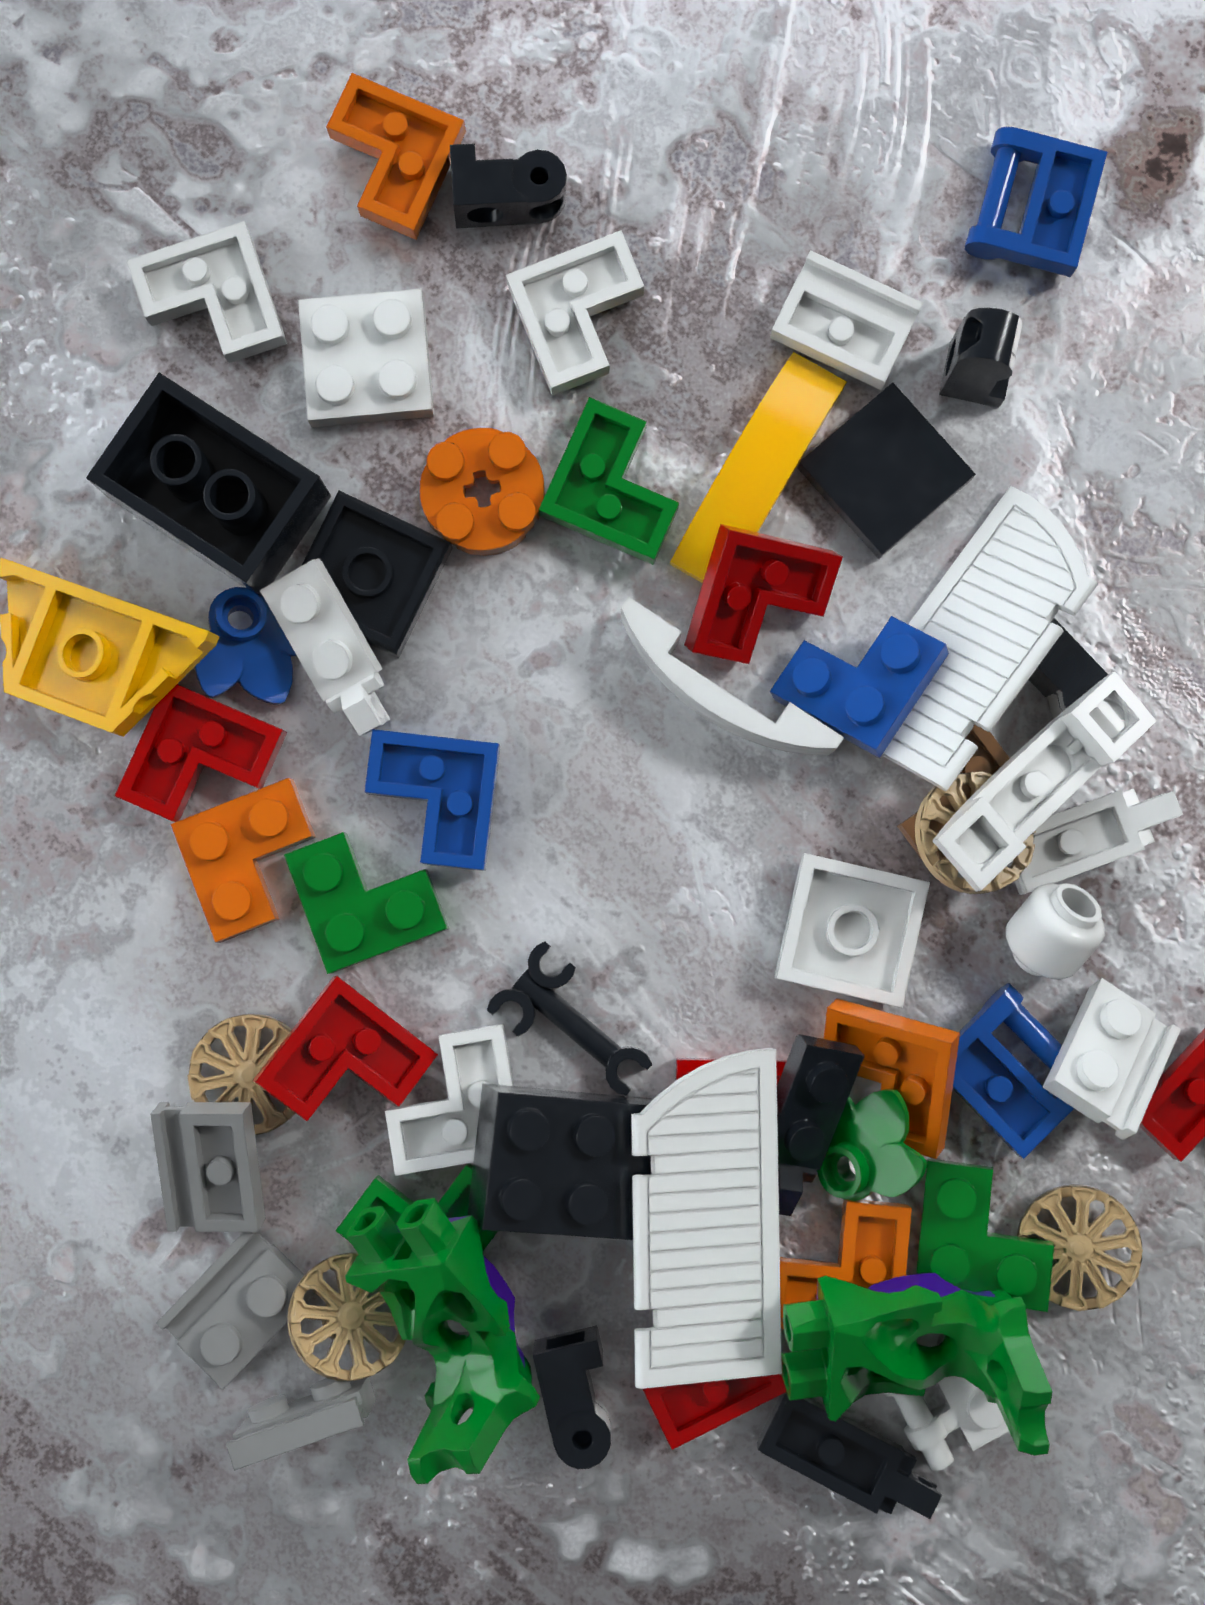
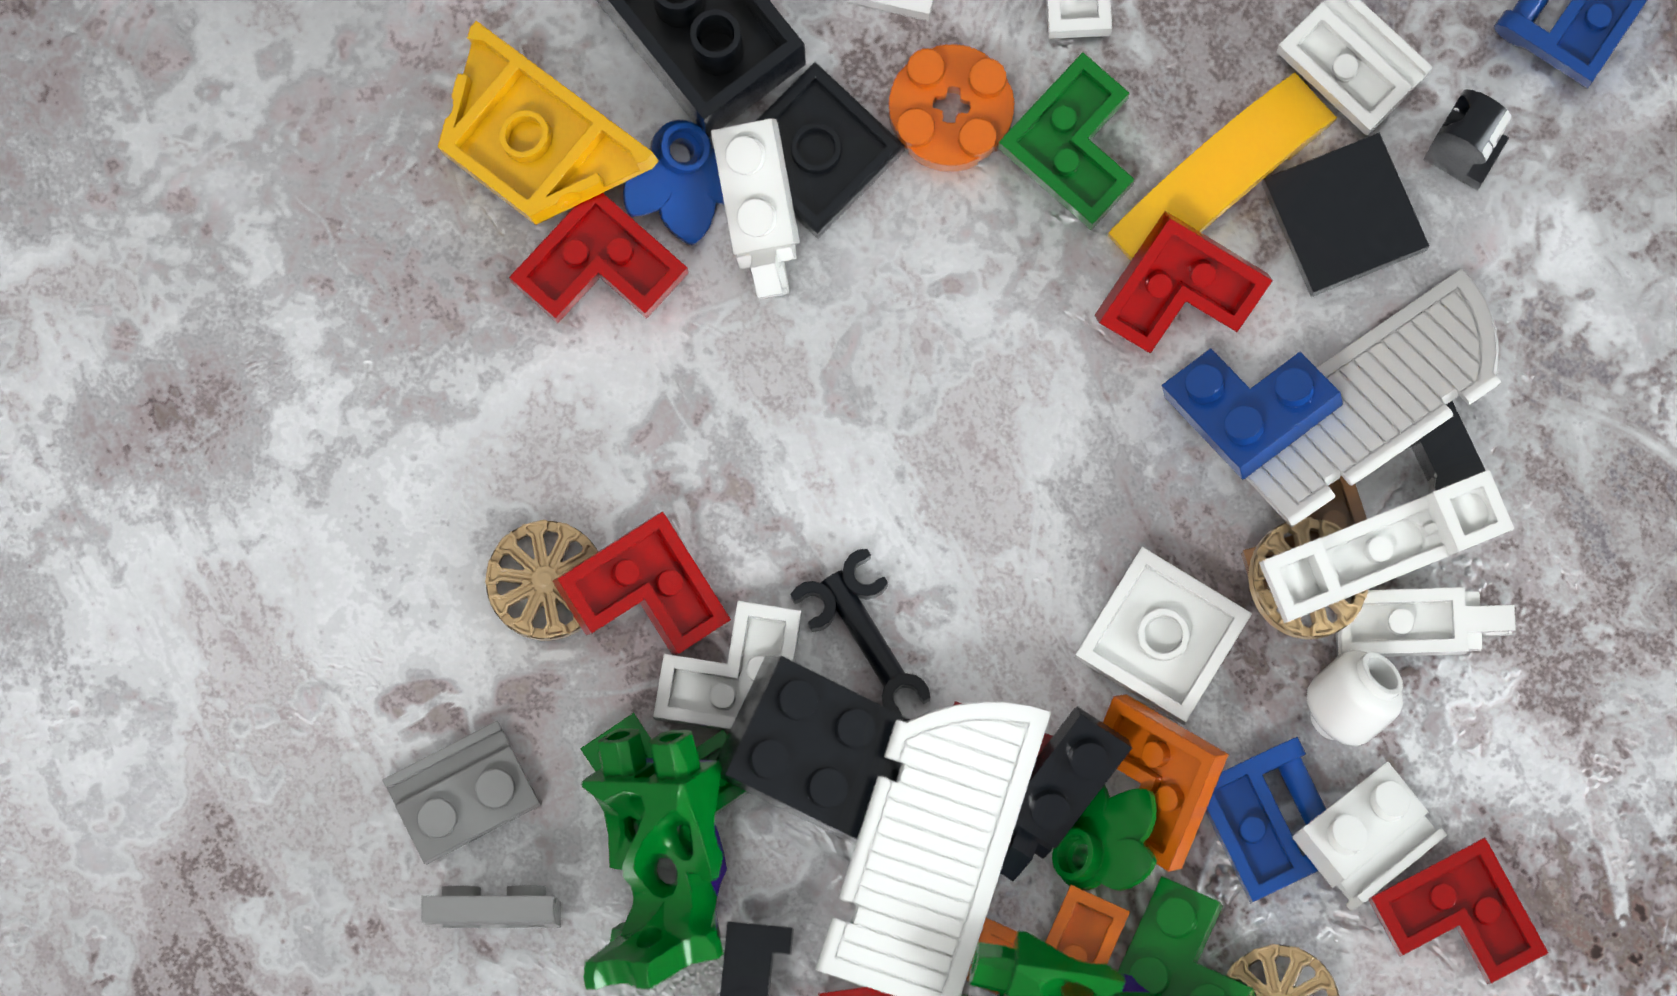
camera: 20 degrees right, 5 degrees down
light grey plate [150,1102,266,1232] -> none
orange plate [171,778,316,943] -> none
green plate [284,832,449,974] -> none
tan wheel [287,1253,406,1381] -> none
blue plate [365,729,500,871] -> none
white slope [621,597,844,755] -> none

